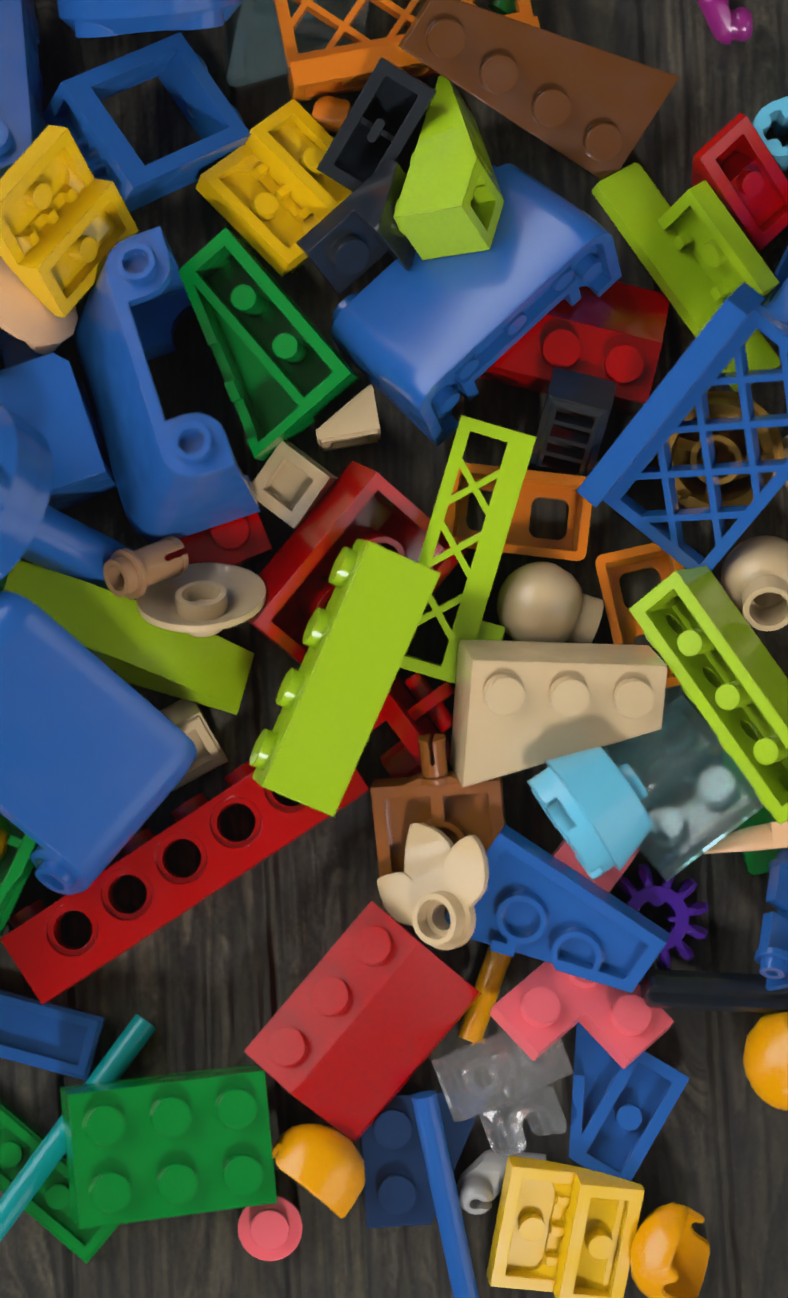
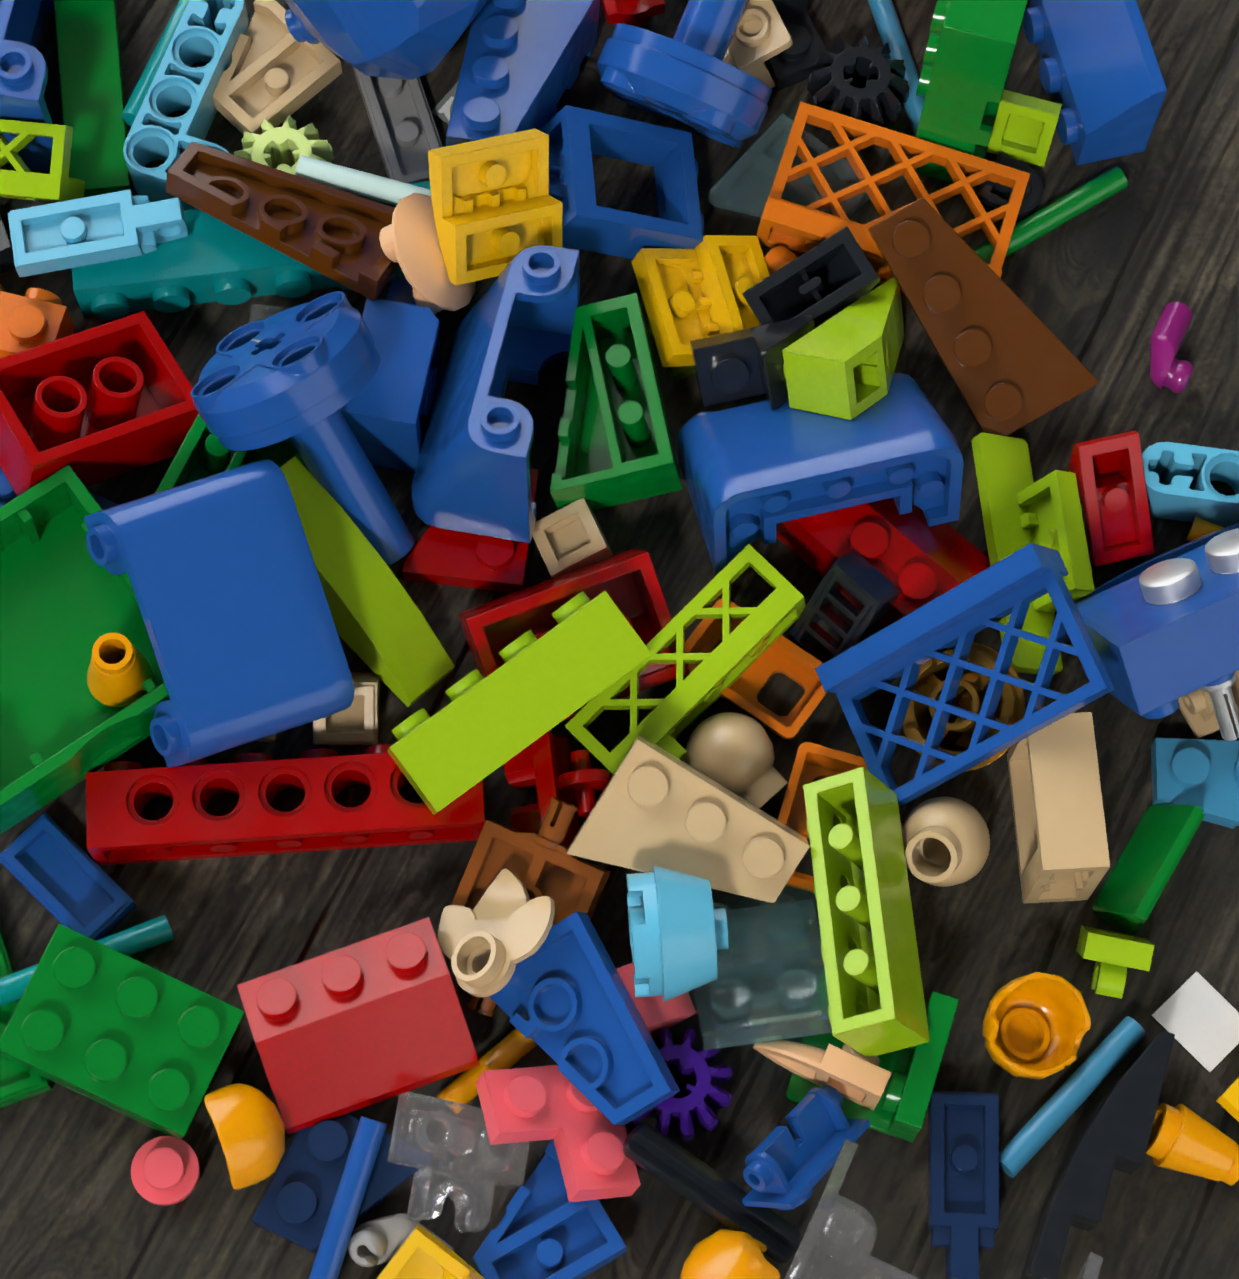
camera: 25 degrees right, 15 degrees down
medium nougat pin [103,536,189,599] -> none
tan dish [136,563,266,637] -> none
tan slope [316,384,381,452] -> none

